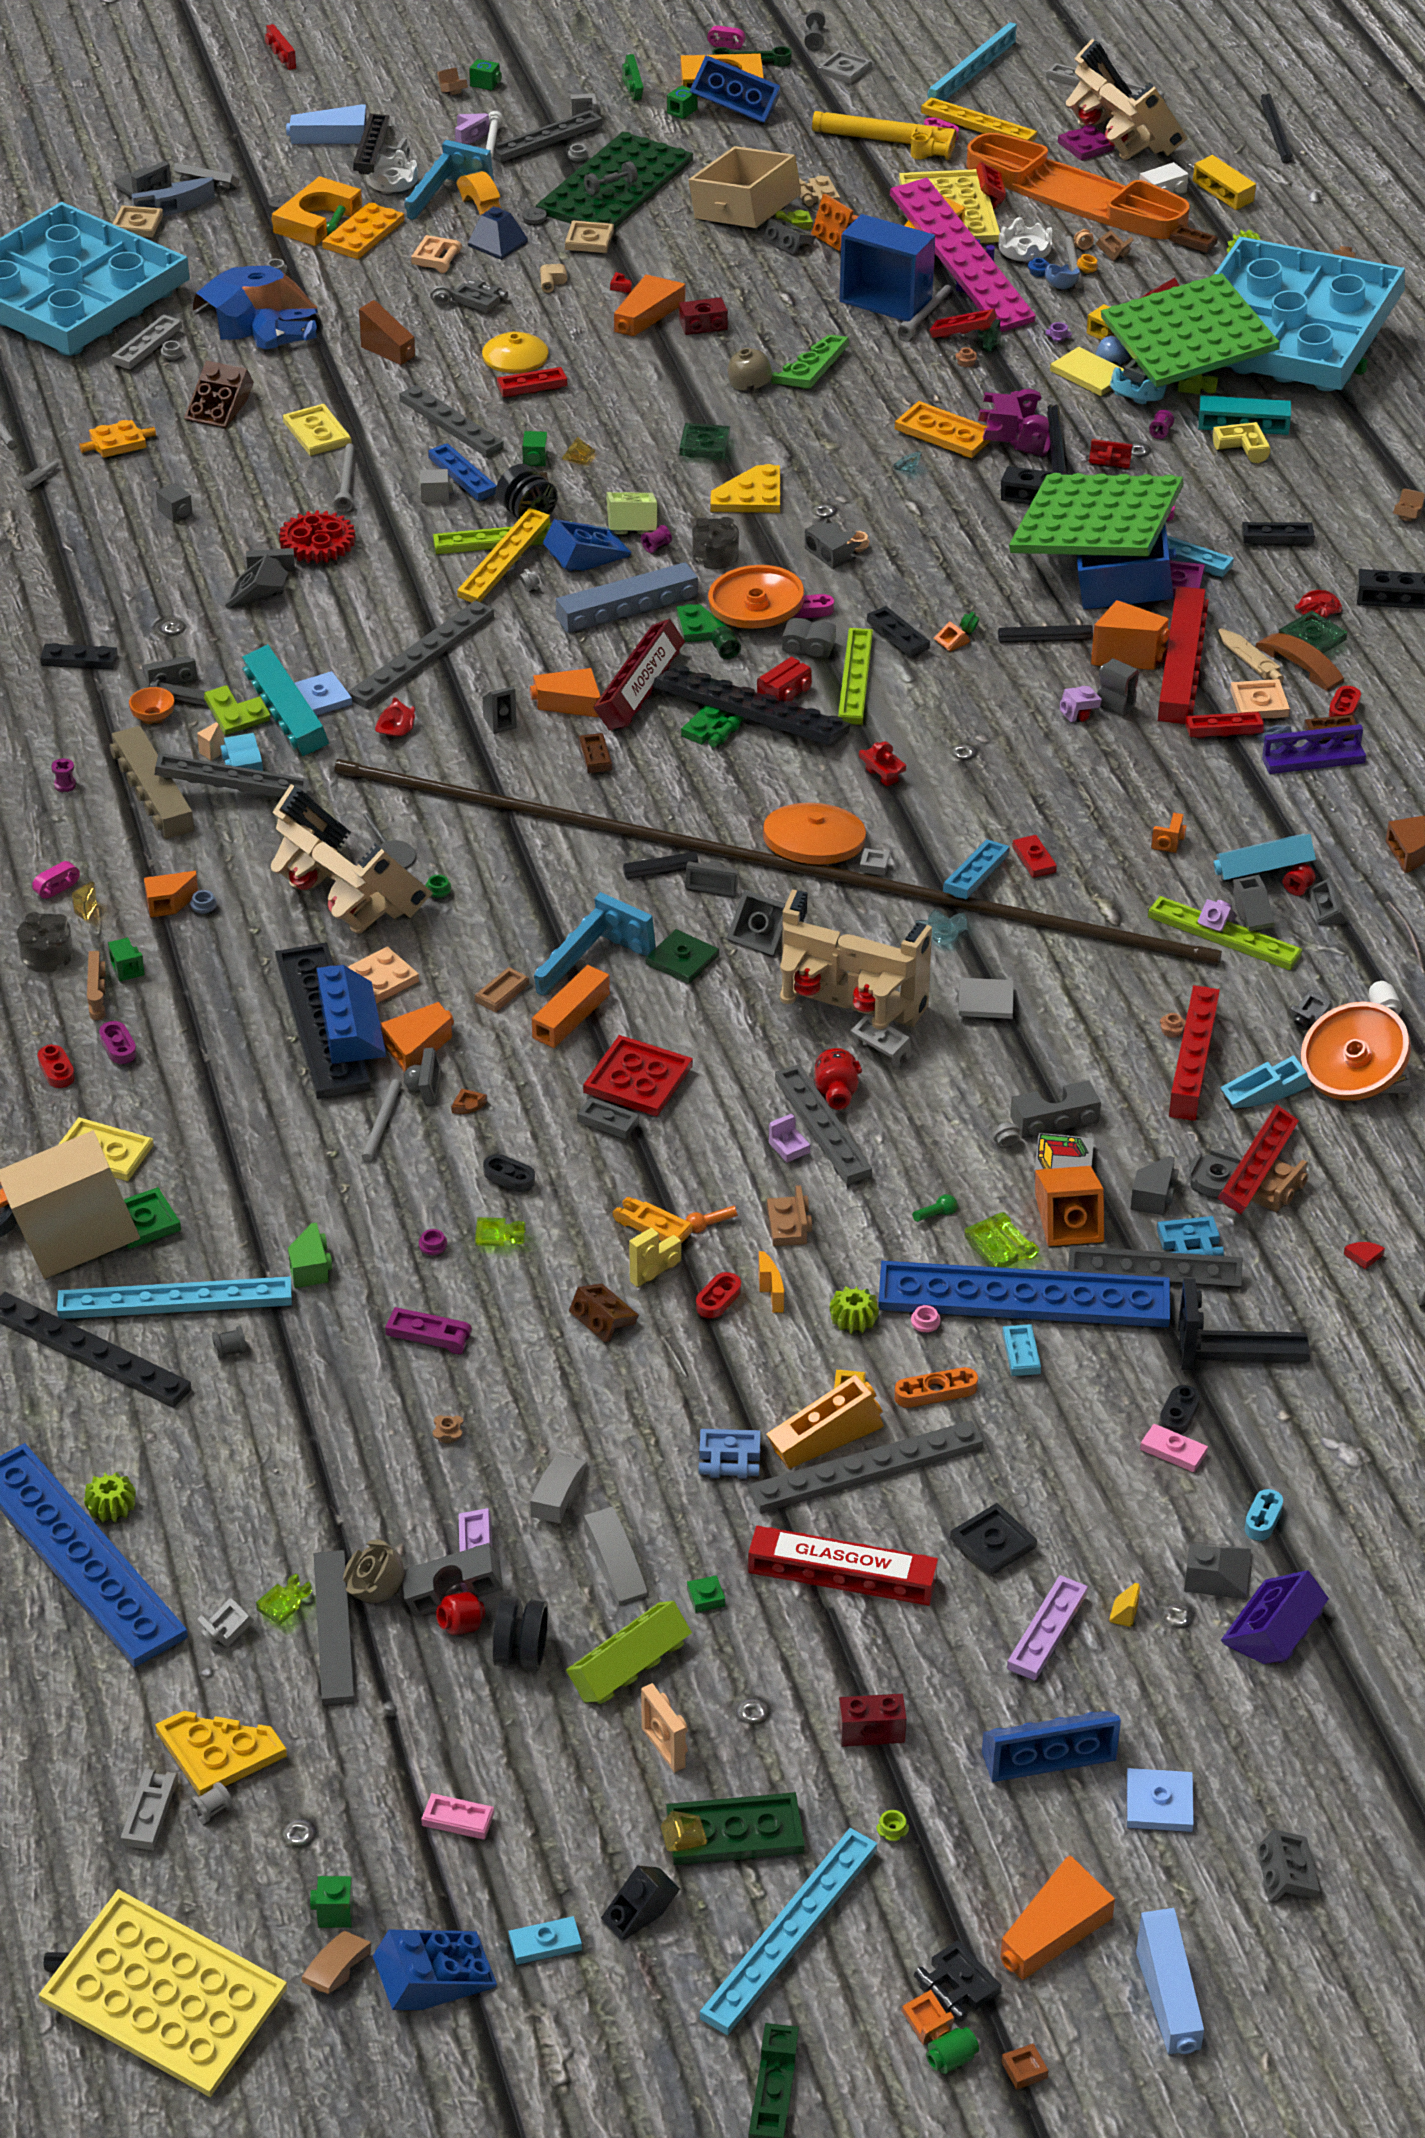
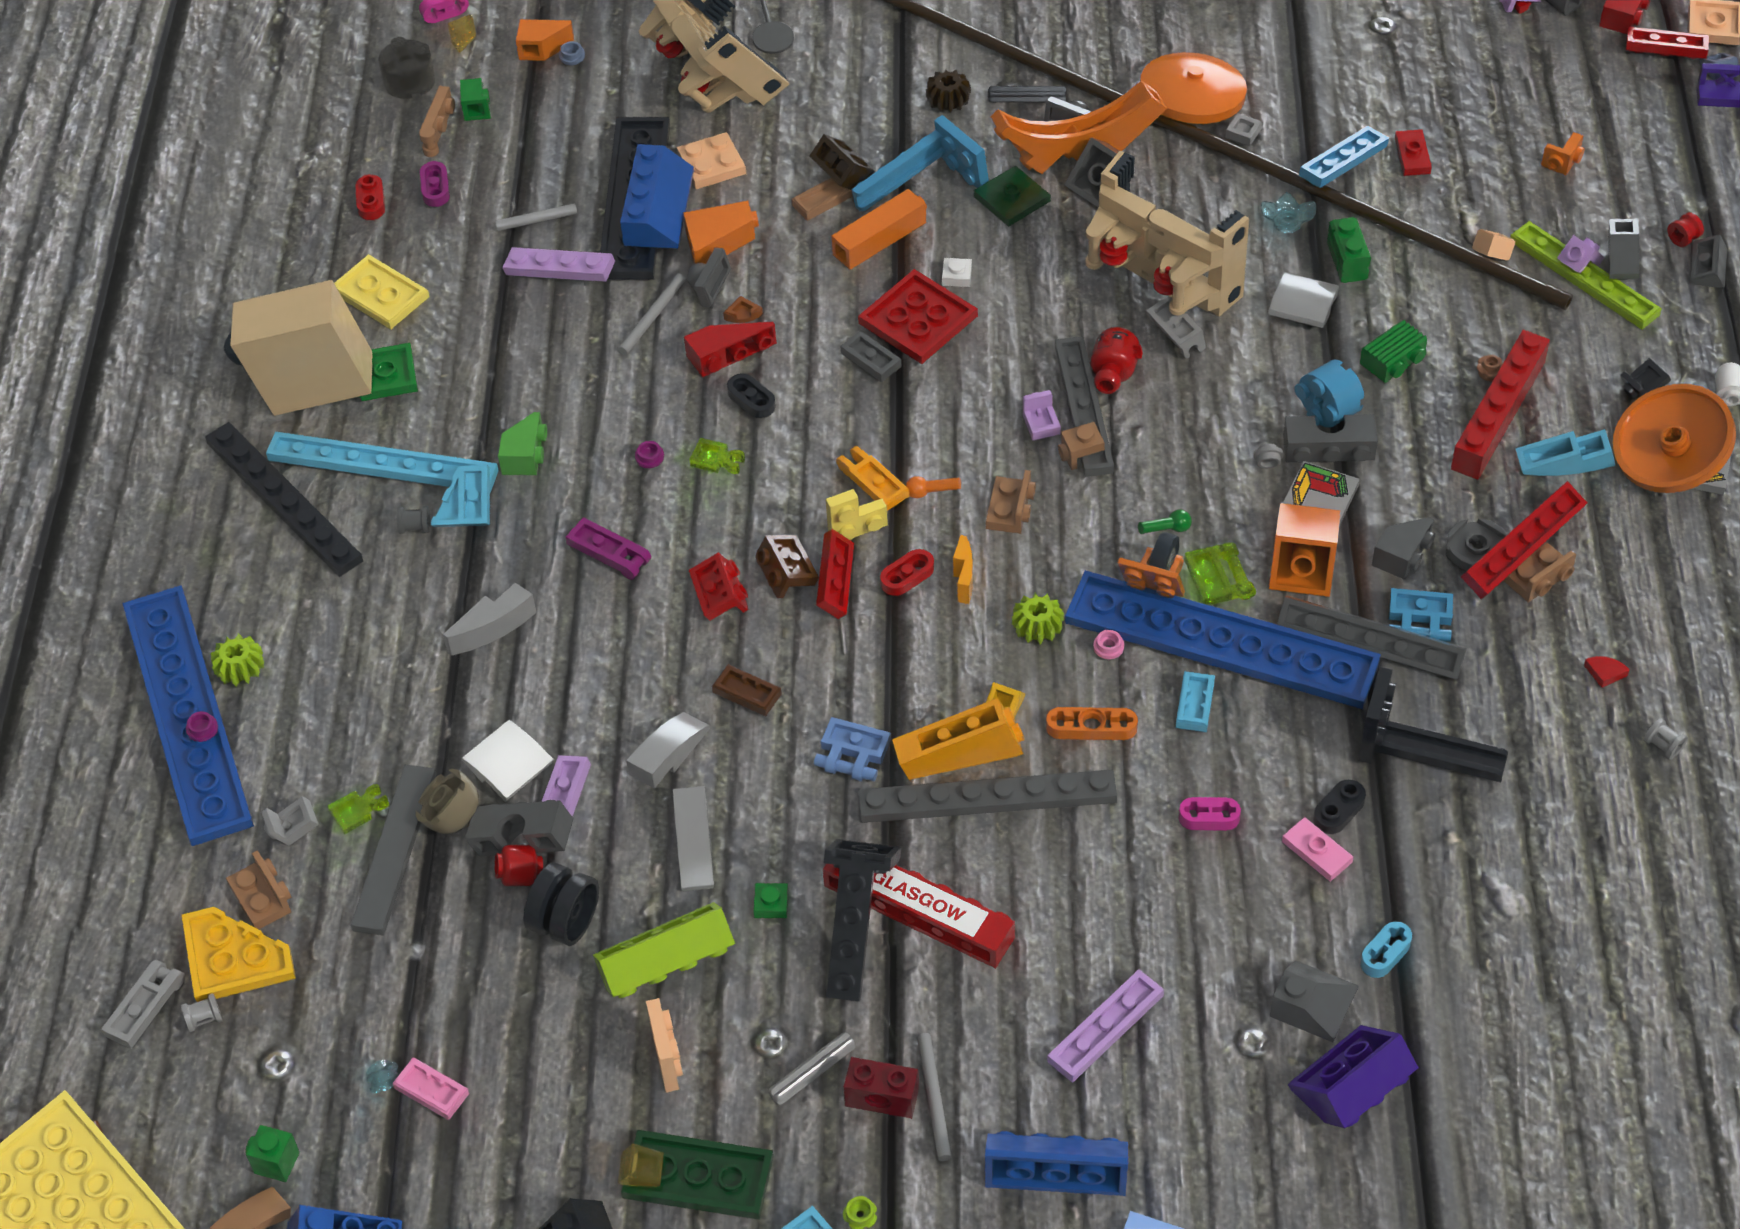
camera: 20 degrees right, 10 degrees up
green plate [425,875,451,898] -> none
medium nougat plate [433,1415,463,1443] -> none
red hips [859,741,906,786] -> none
black plate [950,1503,1037,1576] -> none
yellow slope [1109,1583,1141,1627] -> none
medium azure slope [1213,834,1316,880] -> none
none -> magenta plate [186,711,218,742]
none -> medium nougat bracket [226,850,292,929]
none -> clear light blue plate [366,1060,400,1094]
none -> medium azure wing [431,465,490,527]
none -> light grey slope [443,583,537,656]
none -> white slope [461,720,554,802]
none -> light grey bar [495,203,577,231]
none -> lavender plate [503,247,615,282]
none -> red slope [684,322,777,377]
none -> red bracket [689,552,749,621]
none -> reddish brown plate [712,664,782,716]
none -> light grey axle [769,1032,855,1105]
none -> dark brown brick [809,134,875,190]
none -> red plate [816,529,854,619]
none -> black bracket [824,839,901,1002]
none -> light grey bar [917,1033,952,1161]
none -> dark brown gear [926,69,971,113]
none -> white plate [942,258,972,287]
none -> orange arch [990,80,1167,174]
none -> medium nougat bracket [1058,422,1105,470]
none -> orange plate [1118,532,1185,598]
none -> dark pink beam [1179,797,1241,831]
none -> dark azure brick [1294,359,1364,428]
none -> green brick [1327,217,1371,283]
none -> green brick [1360,319,1427,383]
none -> light nougat slope [1472,229,1516,260]

